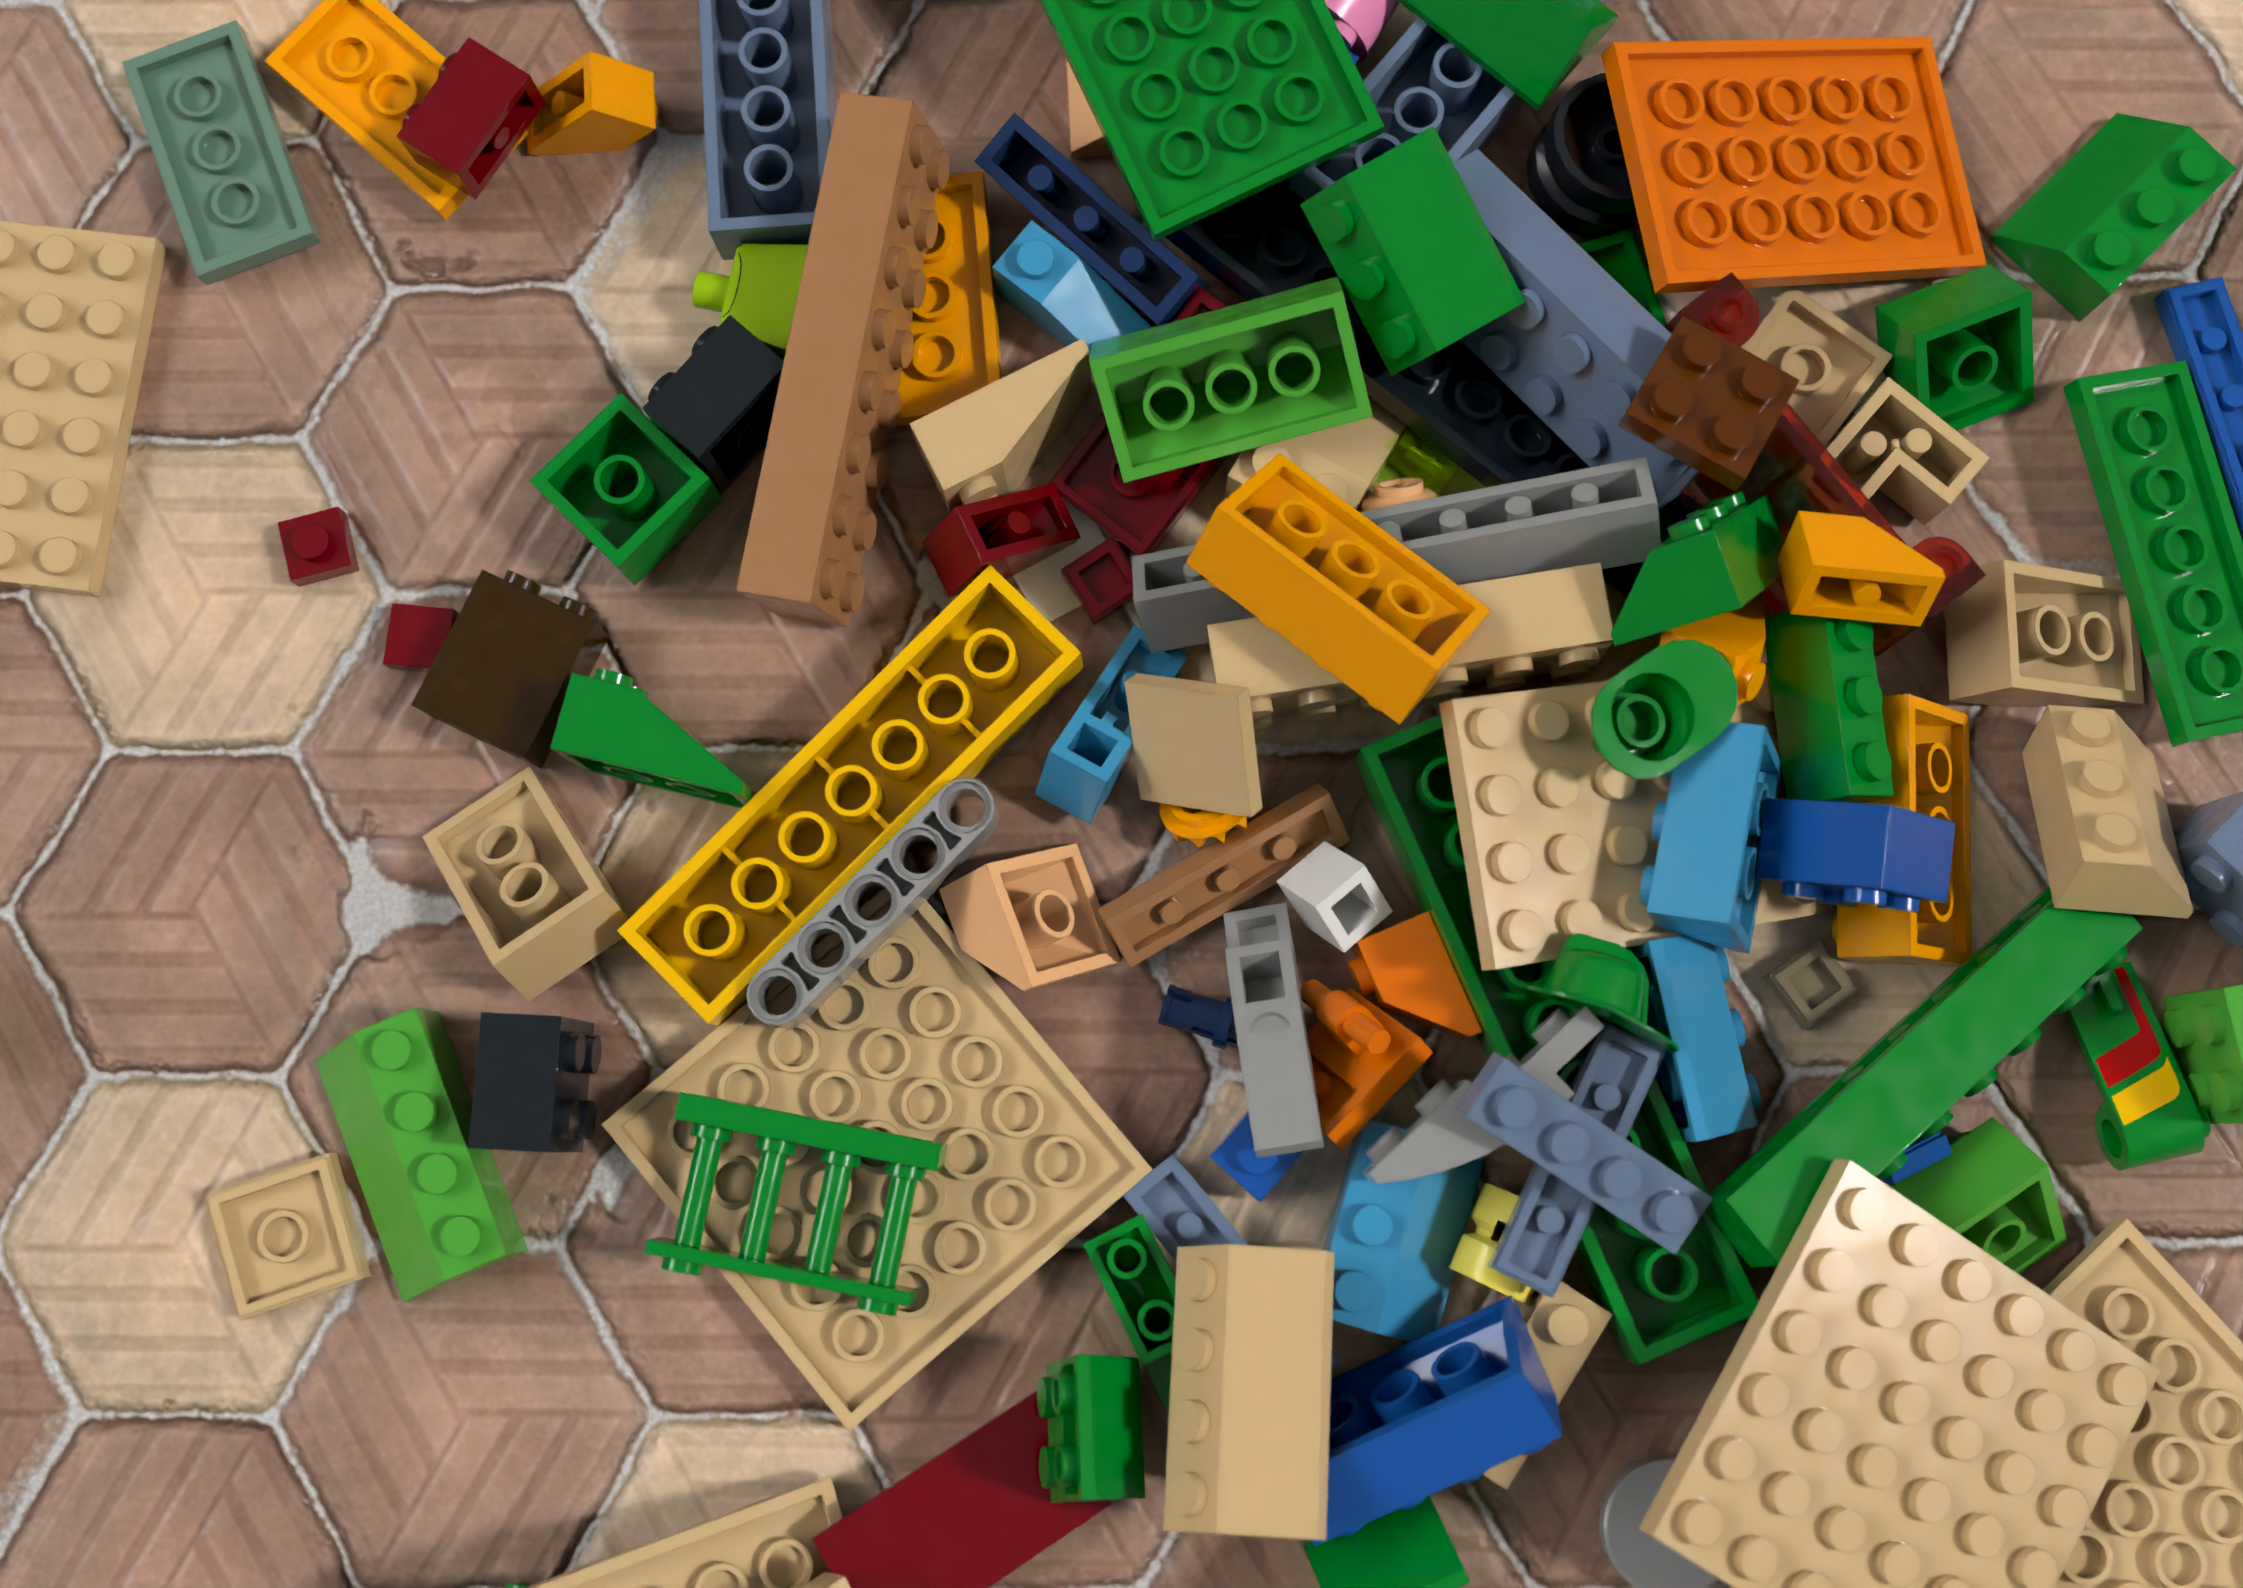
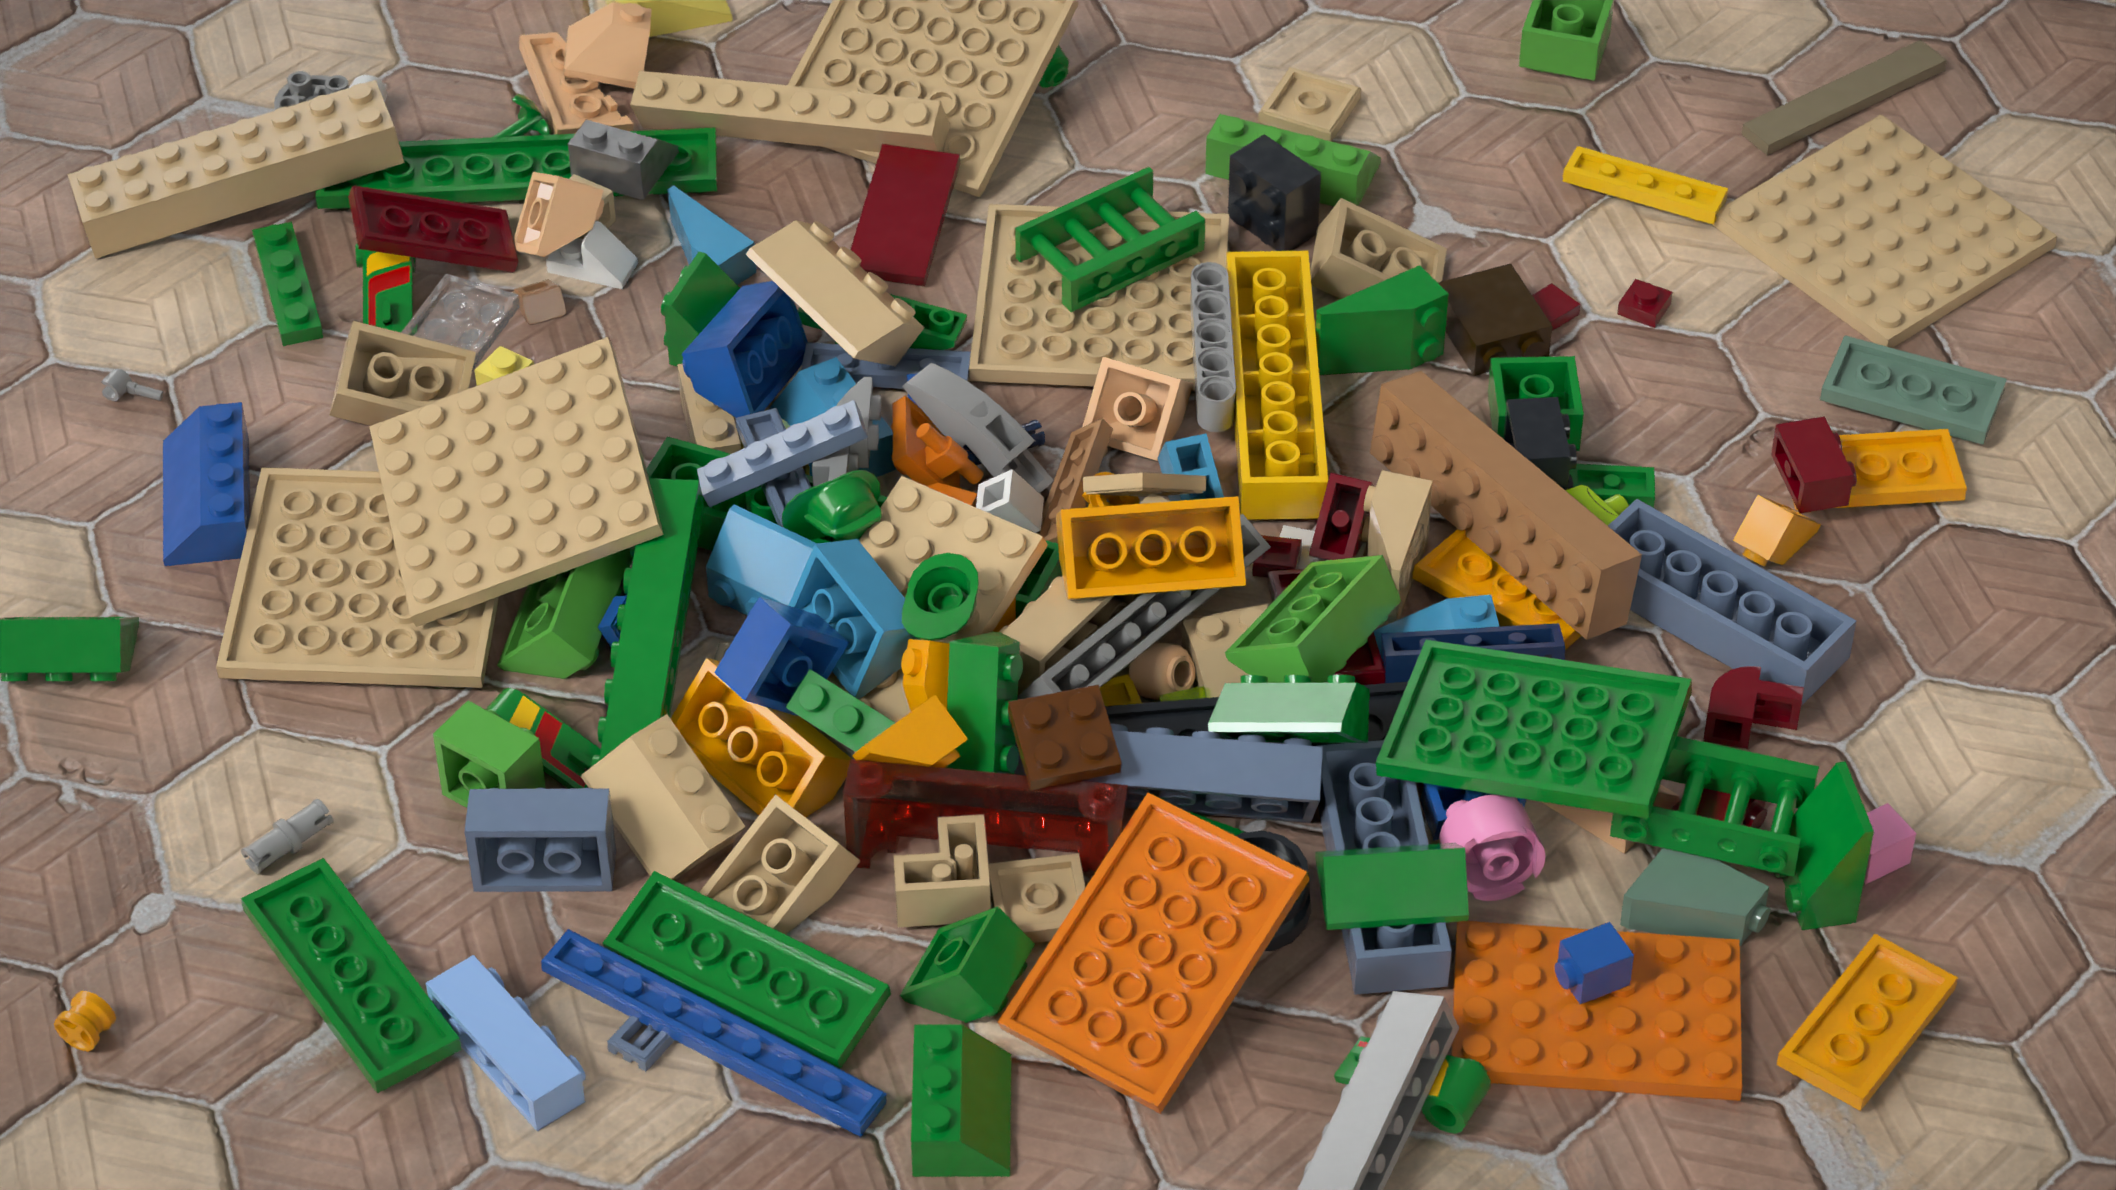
camera: 130 degrees right, 35 degrees down
green slope [1037,1354,1145,1503] -> none
none -> yellow plate [1562,146,1728,225]
none -> green plate [1569,464,1655,508]

